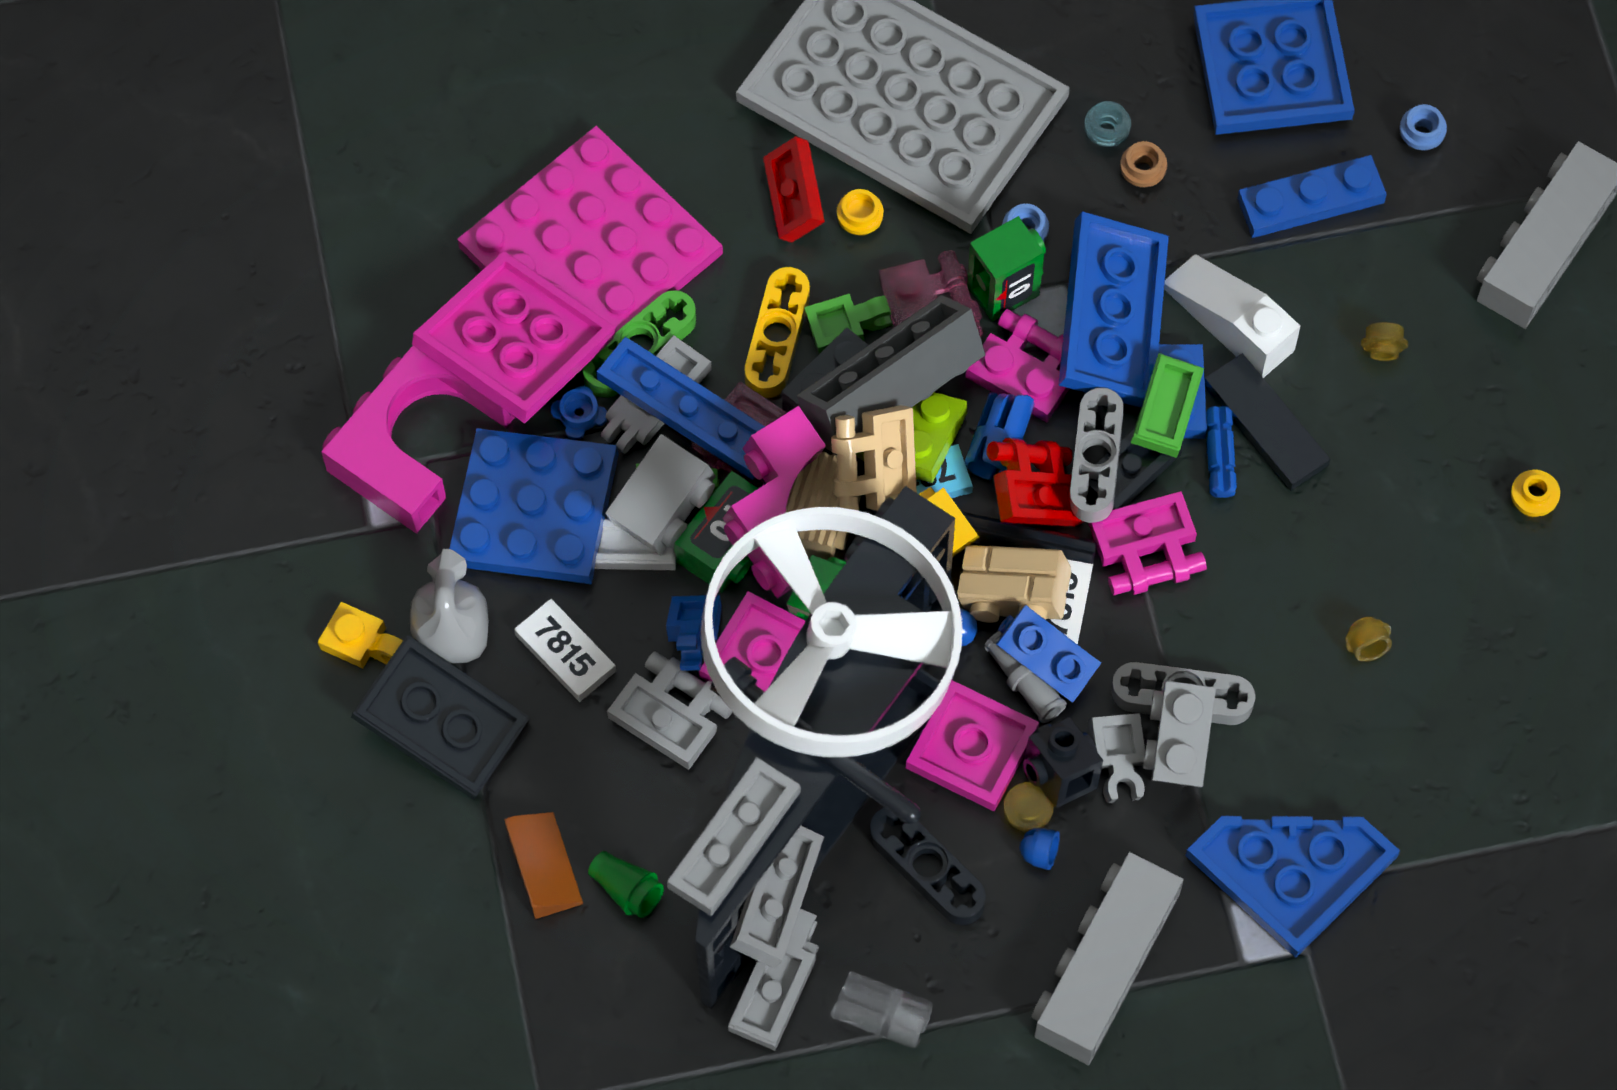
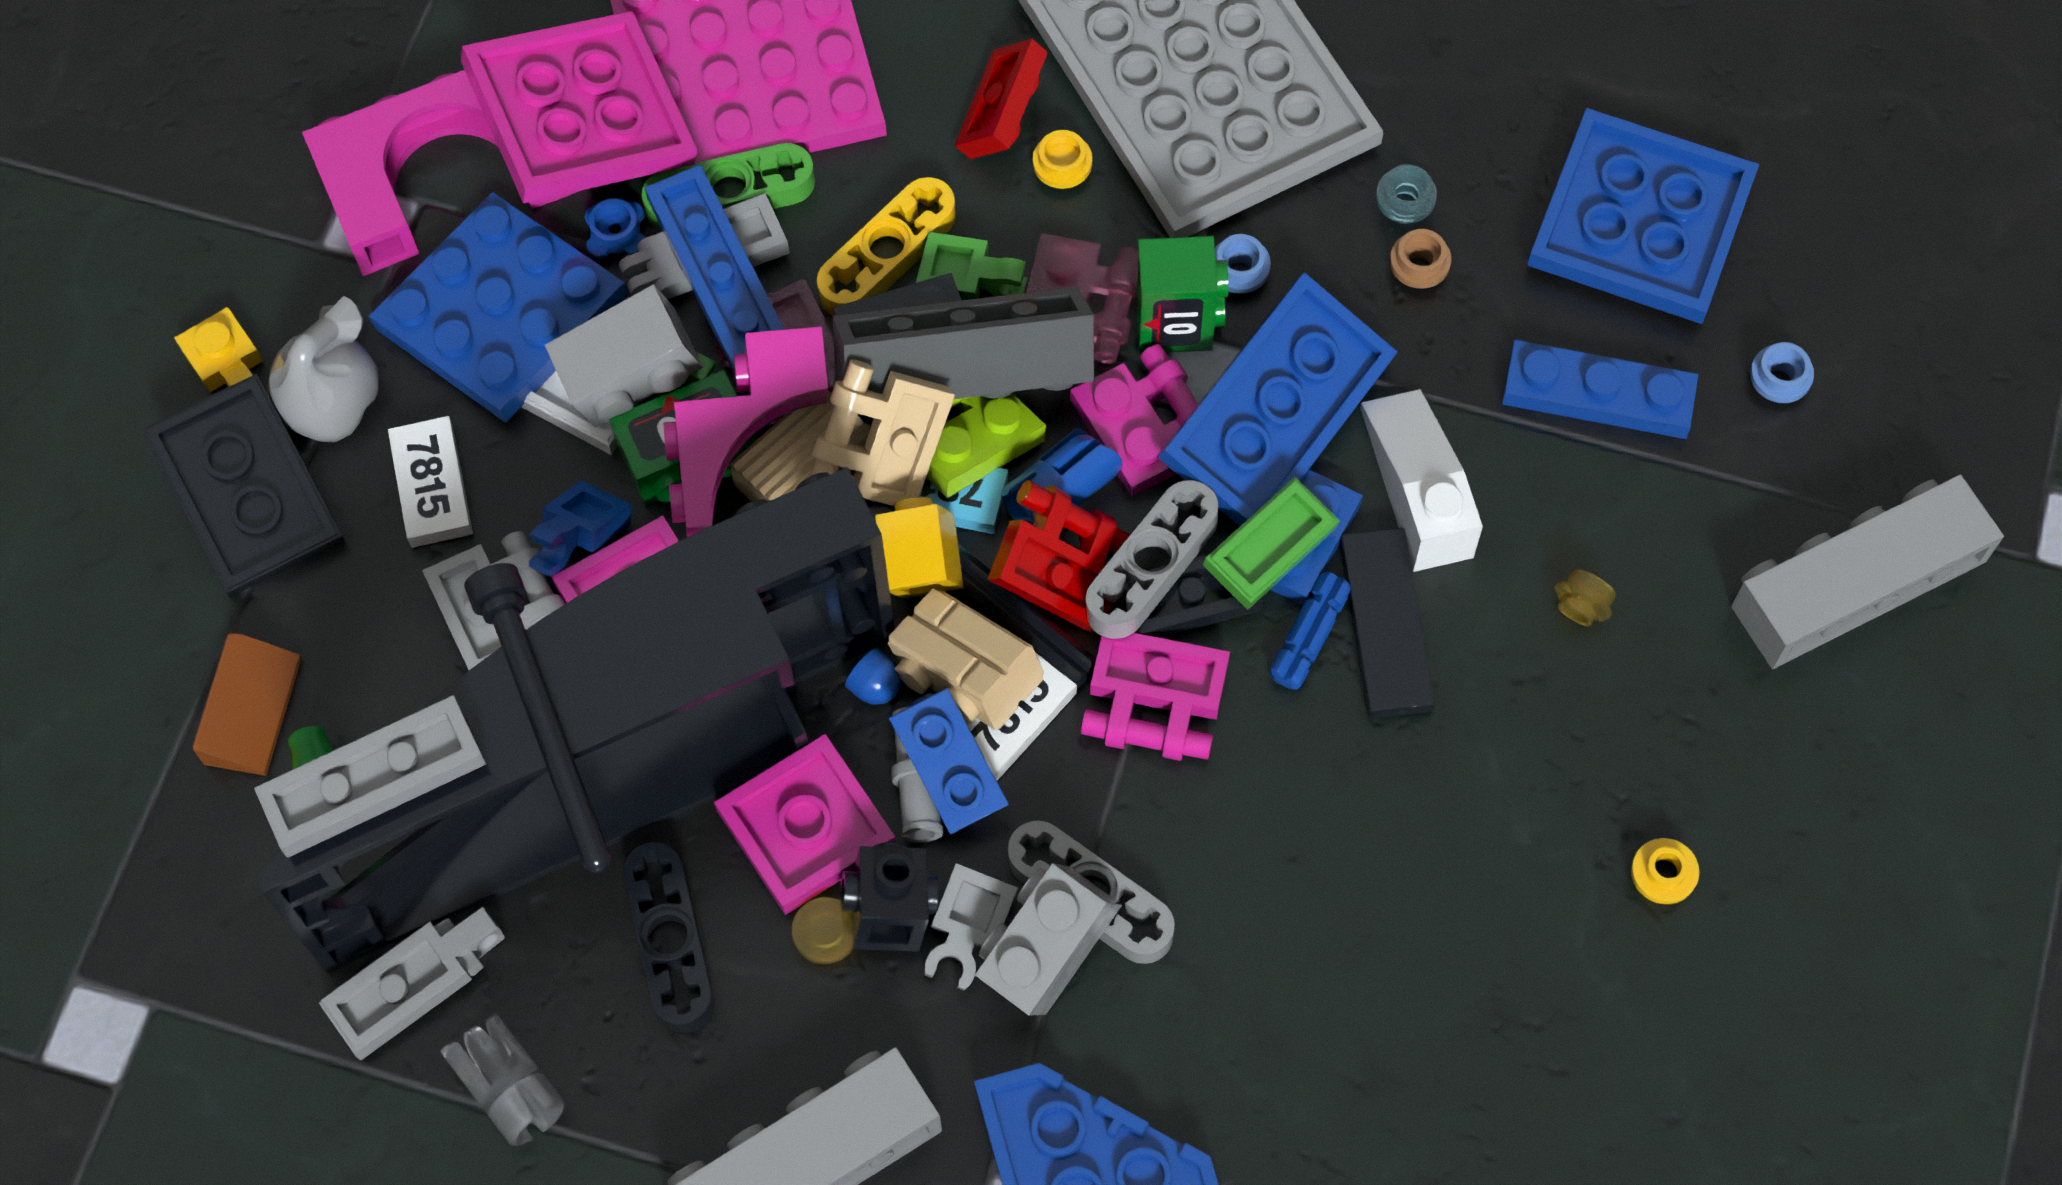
camera: 30 degrees right, 0 degrees up
white piece [701,507,962,757] -> none
light grey plate [730,826,824,968] -> none
blue hinge [1019,828,1060,870] -> none
clear yellow plate [1345,617,1392,661] -> none

